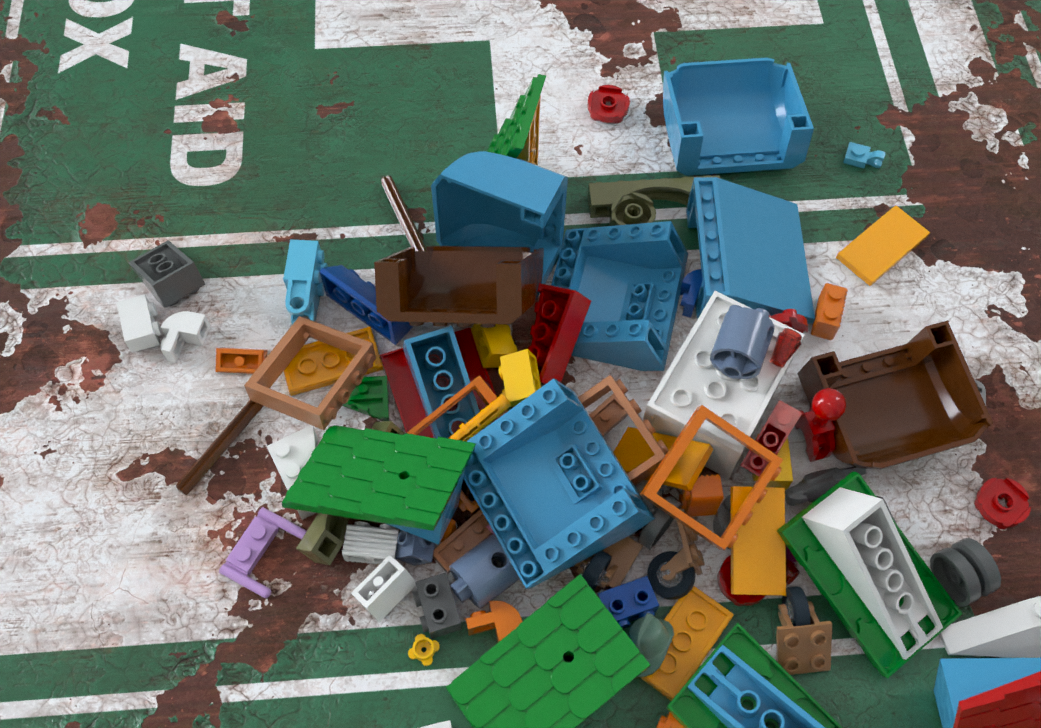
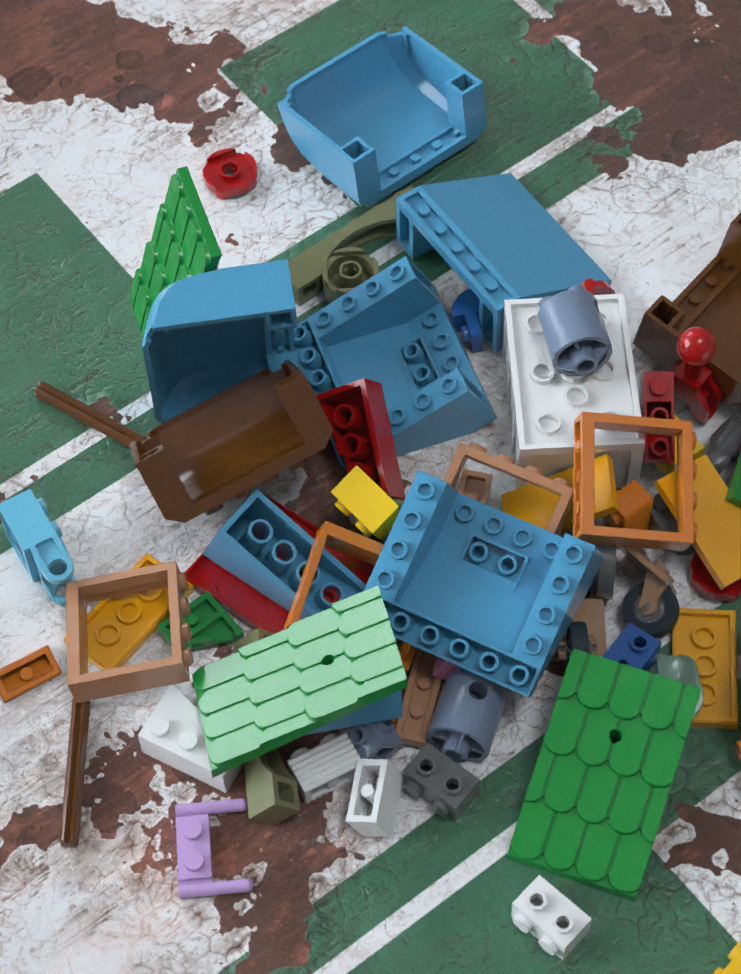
camera: 30 degrees left, 5 degrees down
blue slope [319,265,414,346] -> none
yellow plate [408,634,440,666] -> none
light orange pin [449,393,512,441] -> none
orange brick [466,601,522,642] -> none
yellow brick [471,324,517,368] -> none
clear red cone [770,328,802,368] -> none
orange brick [810,283,848,340] -> none
light orange tile [836,205,930,286] -> none
medium azure plate [843,142,886,168] -> none

